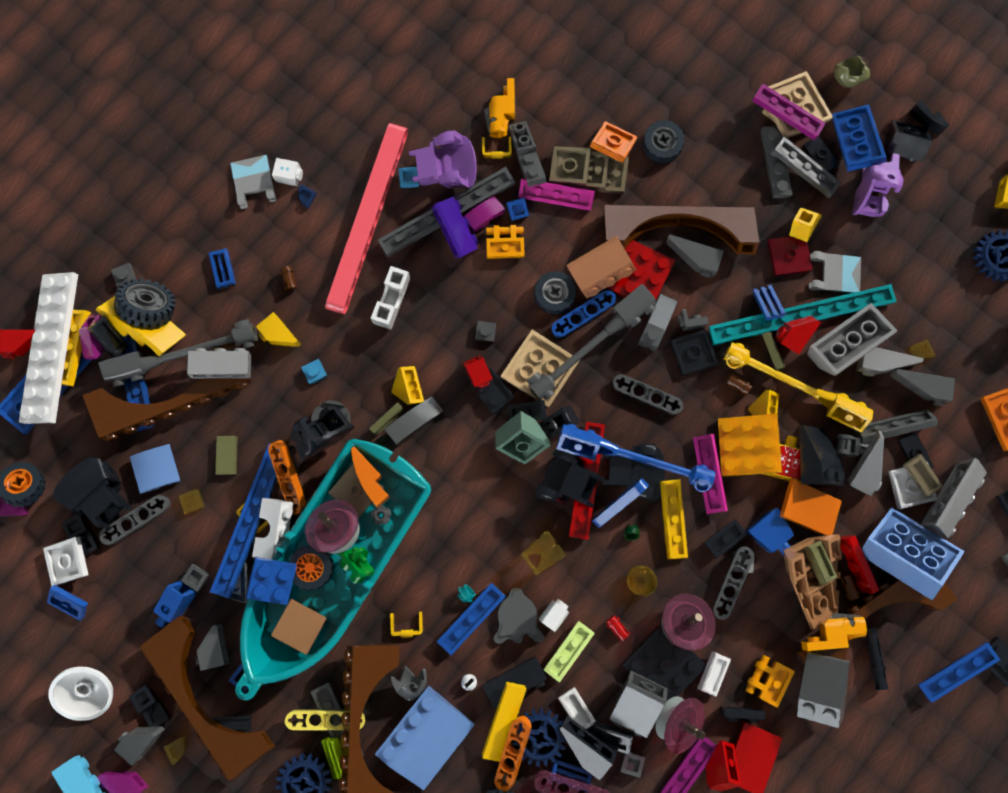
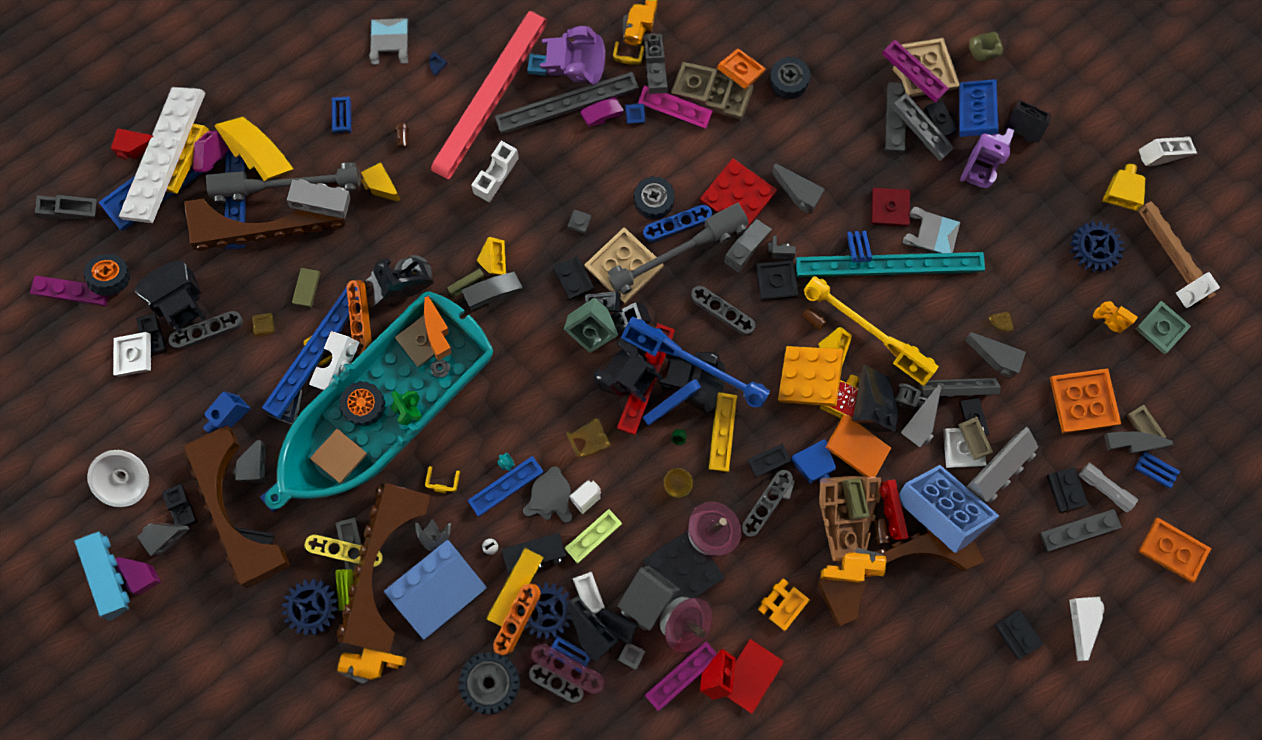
camera: 10 degrees right, 5 degrees down
blue tile [47,585,88,621] -> none
black tile [87,316,129,358] -> none
dark grey plate [111,263,137,287] -> none
black wheel [114,278,175,329] -> none
medium blue slope [130,444,180,494] -> none
clear yellow tile [164,736,186,765] -> none
dark grey plate [181,564,210,592] -> none
blue plate [246,557,297,605] -> none
white brick [272,158,303,186] -> none
dark azure plate [301,359,328,385] -> none
clear pink piece [305,500,360,554] -> none
dark purple slope [431,197,479,259] -> none
red slope [463,355,493,388] -> none
light orange plate [486,225,525,259] -> none
nougat slope [567,236,636,299] -> none
reddish brown arch [603,205,759,255] -> none
red pin [605,615,630,642] -> none
dark pink plate [693,434,728,514] -> none
white tile [697,651,731,697] -> none
black plate [720,706,766,723] -> none
olive tile [762,332,785,371] -> none
red slope [774,316,821,354] -> none
yellow slope [789,208,822,242] -> none
dark grey slope [797,651,850,728] -> none
light grey slope [807,303,897,376] -> none
light grey slope [856,347,923,376] -> none
black pin [866,627,889,690] -> none
black slope [909,100,950,135] -> none
blue plate [917,642,1000,703] -> none

